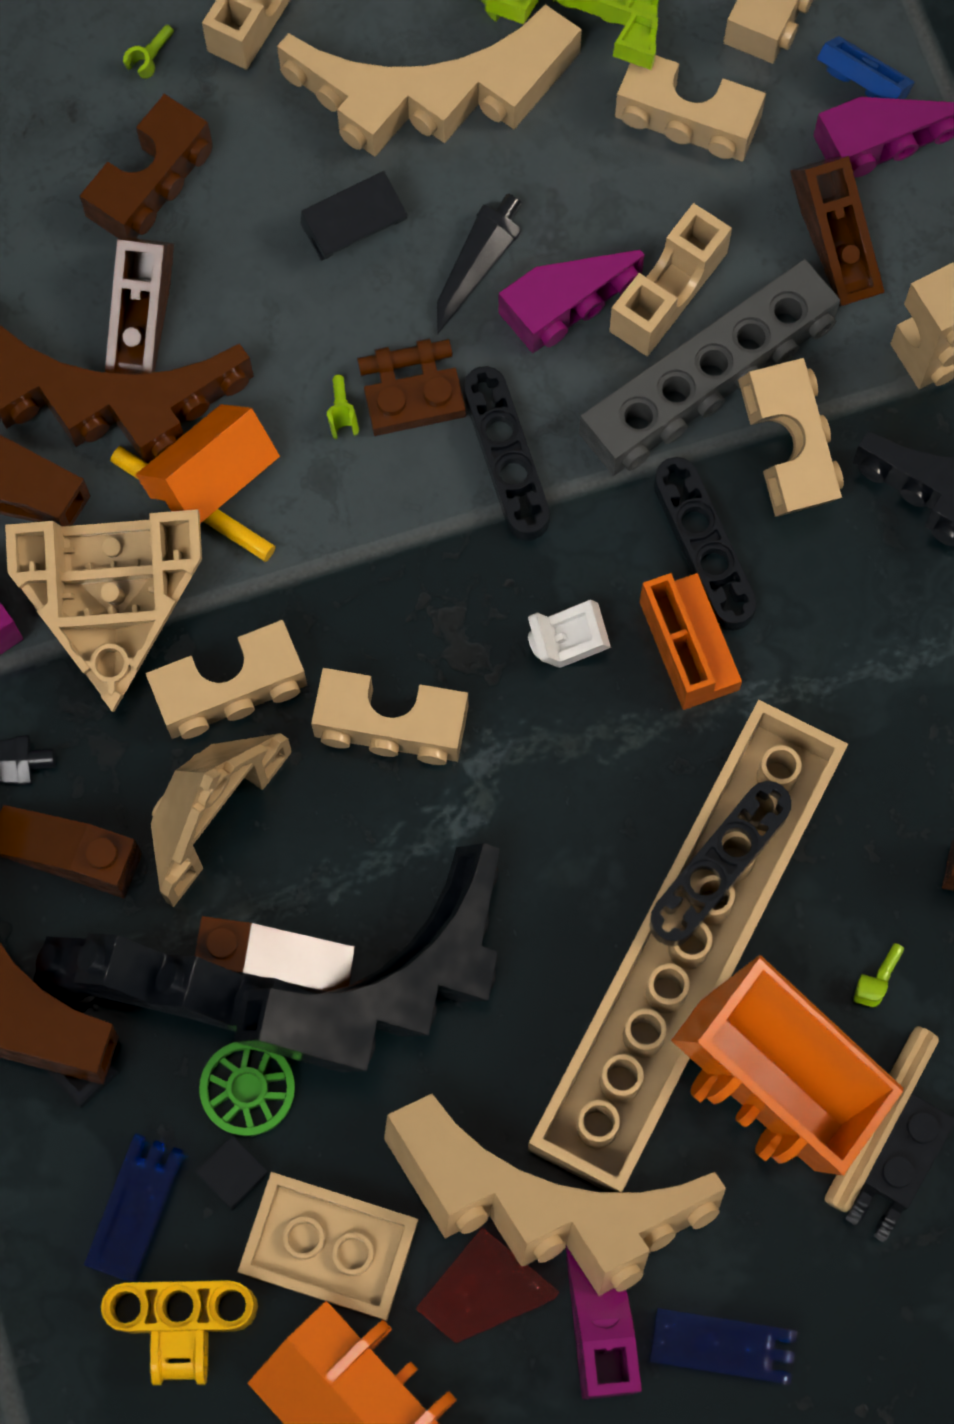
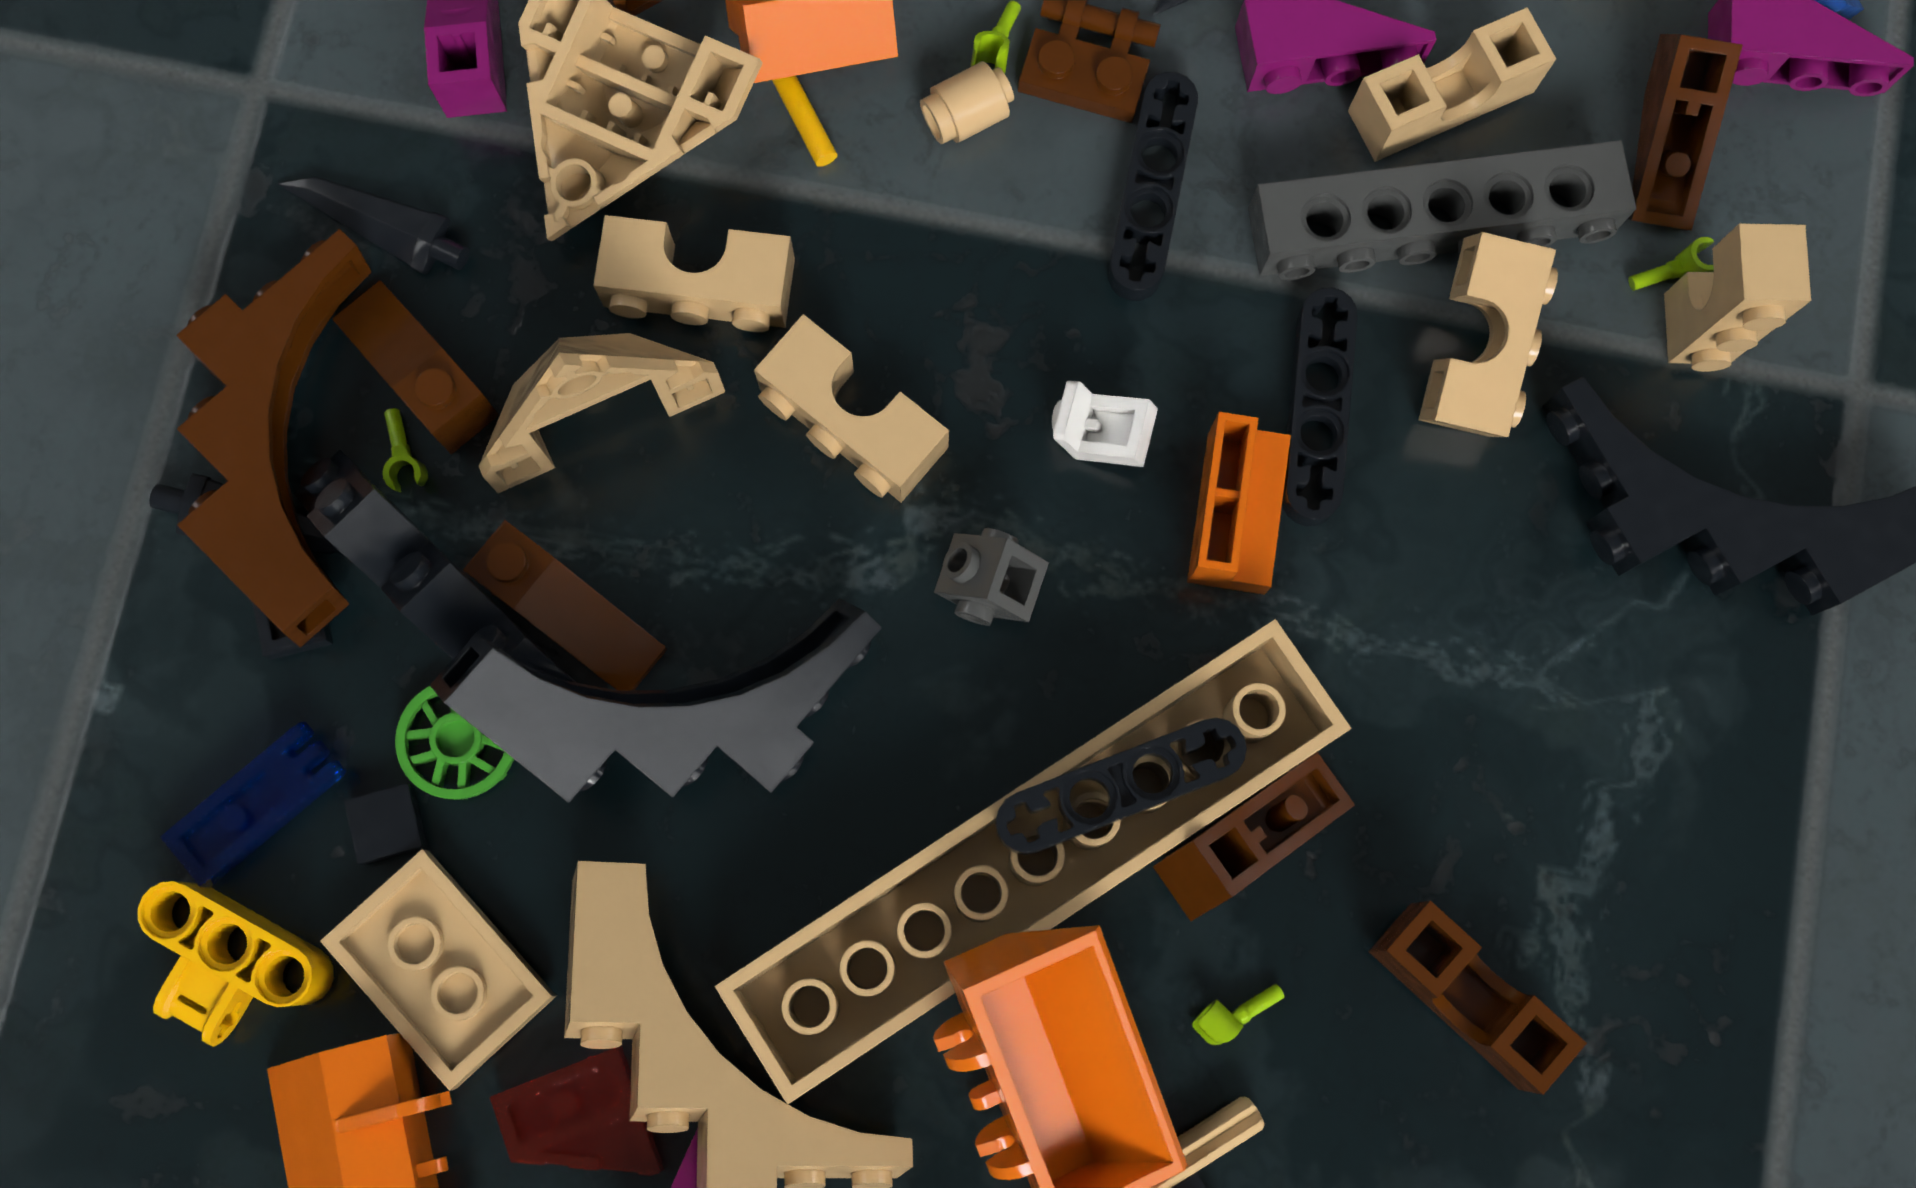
camera: 25 degrees right, 5 degrees up
none -> lime hand [383,408,428,492]
none -> tan brick [920,61,1014,144]
none -> dark grey brick [934,528,1049,626]
none -> reddish brown slope [1153,752,1355,921]
none -> lime hand [1628,237,1714,291]

